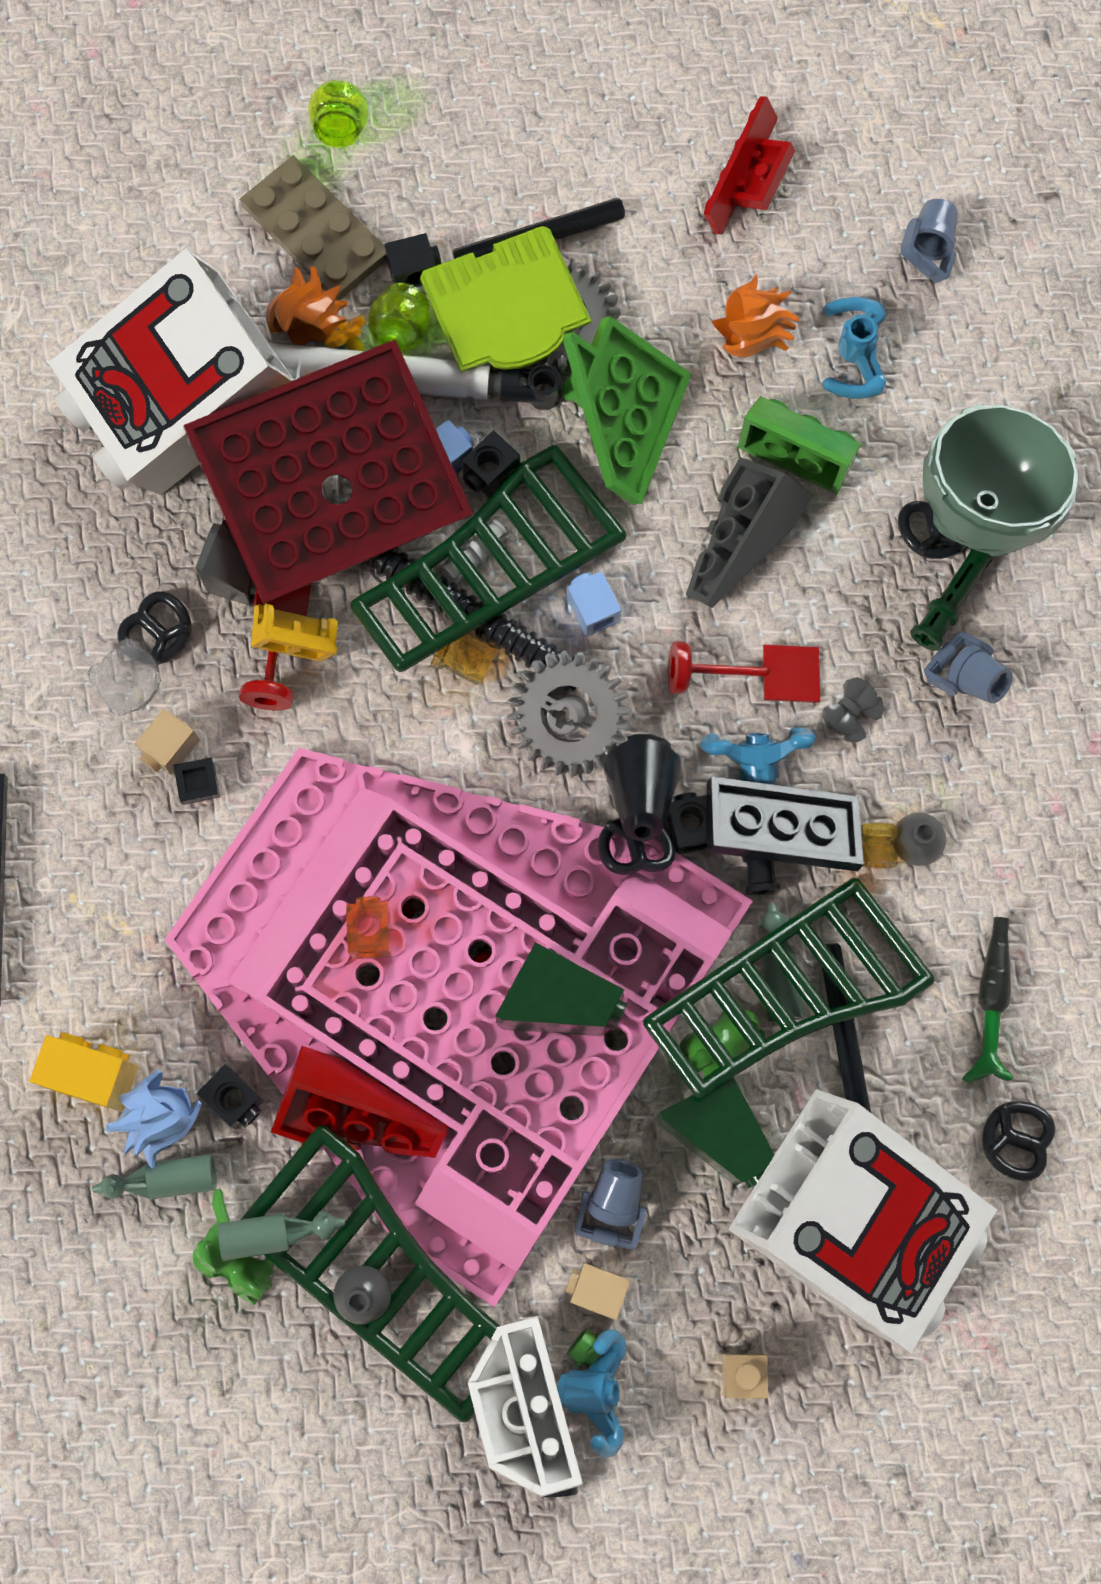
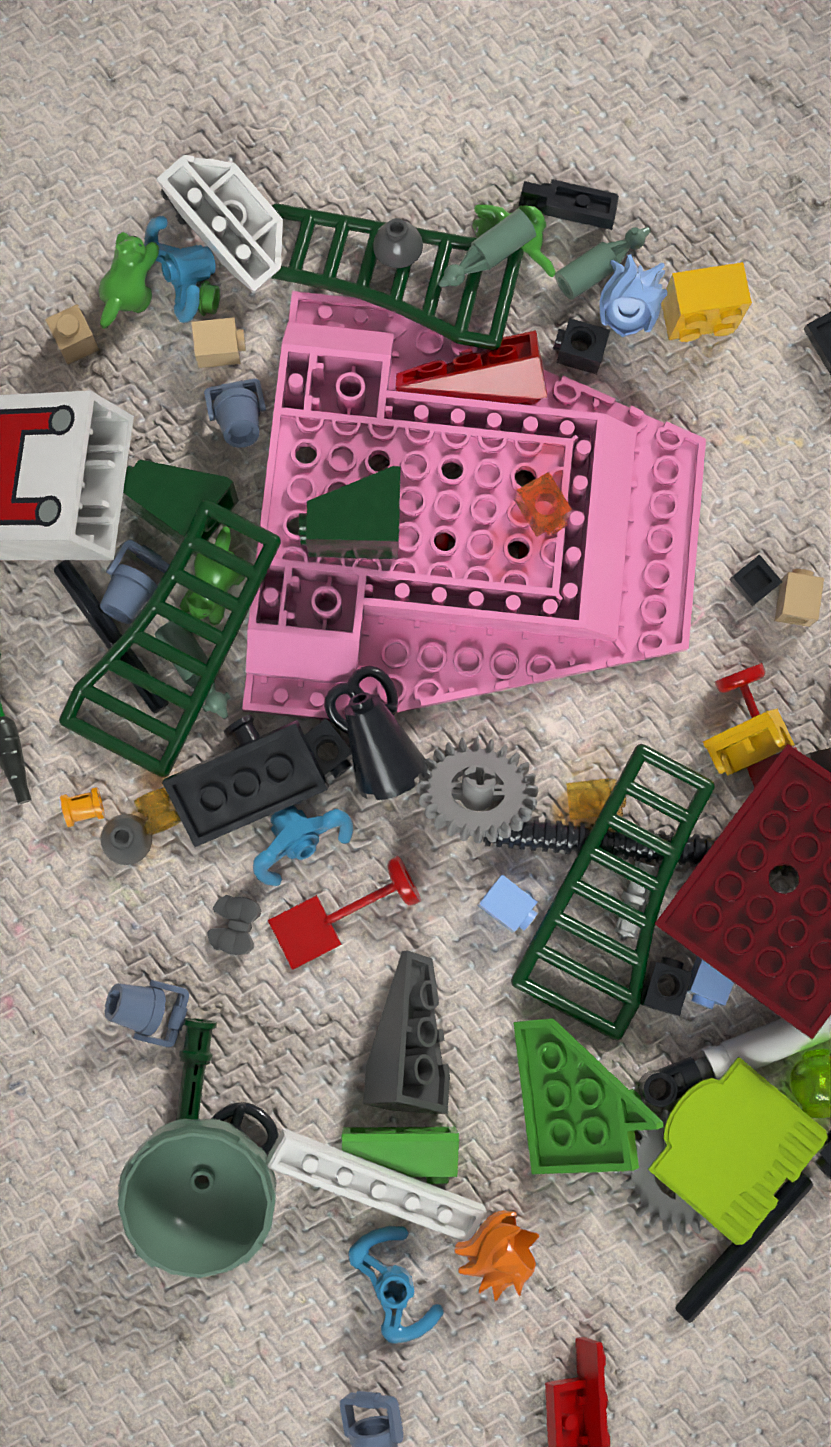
camera: 145 degrees right, 5 degrees up
none -> light orange bush [60,787,105,828]
none -> bright green animal [98,232,159,329]
none -> sand blue piece [100,540,170,624]
none -> white tile [266,1128,487,1241]
none -> black hinge [519,179,619,230]

